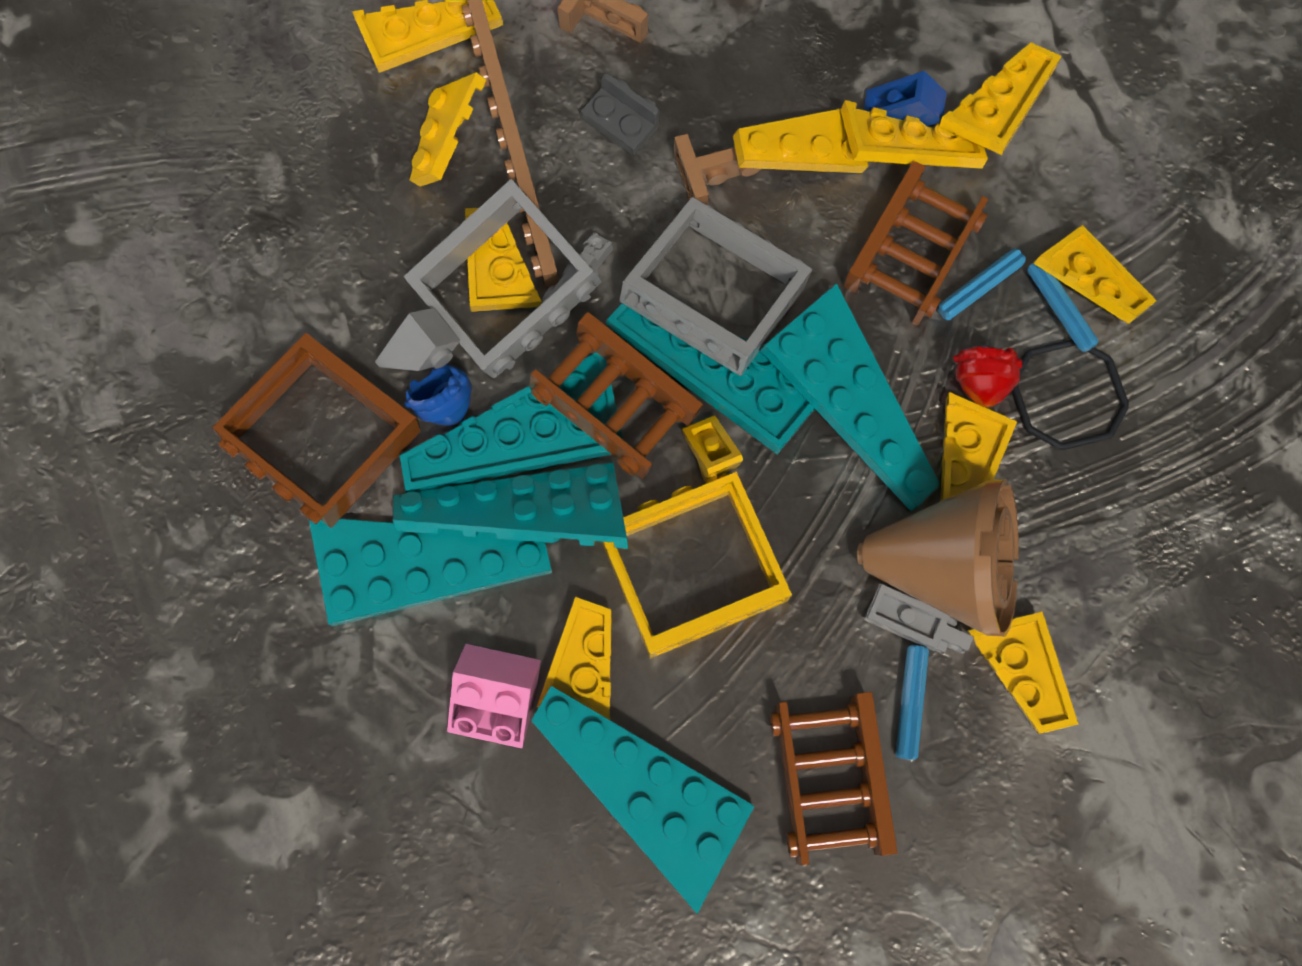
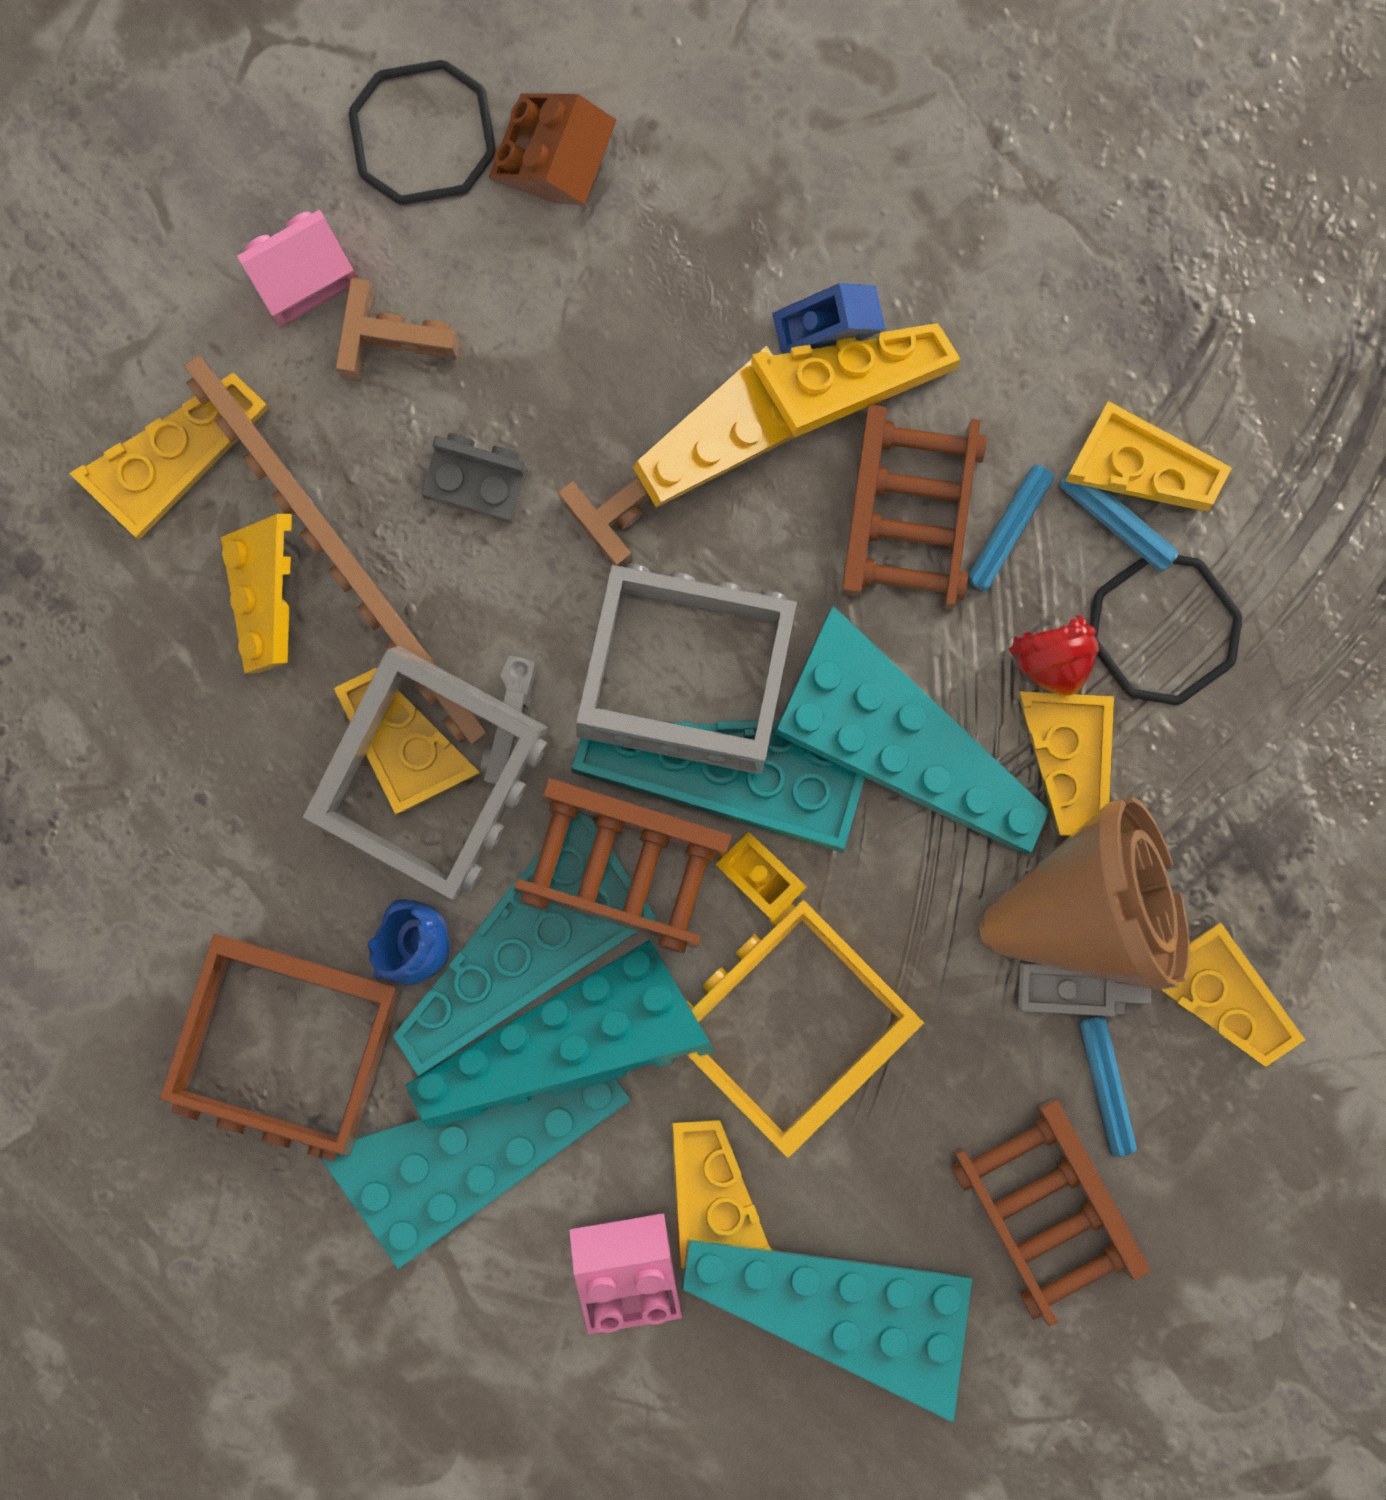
camera: 15 degrees left, 10 degrees up
light grey slope [375,308,461,371] -> none
yellow wing [939,42,1061,155] -> none

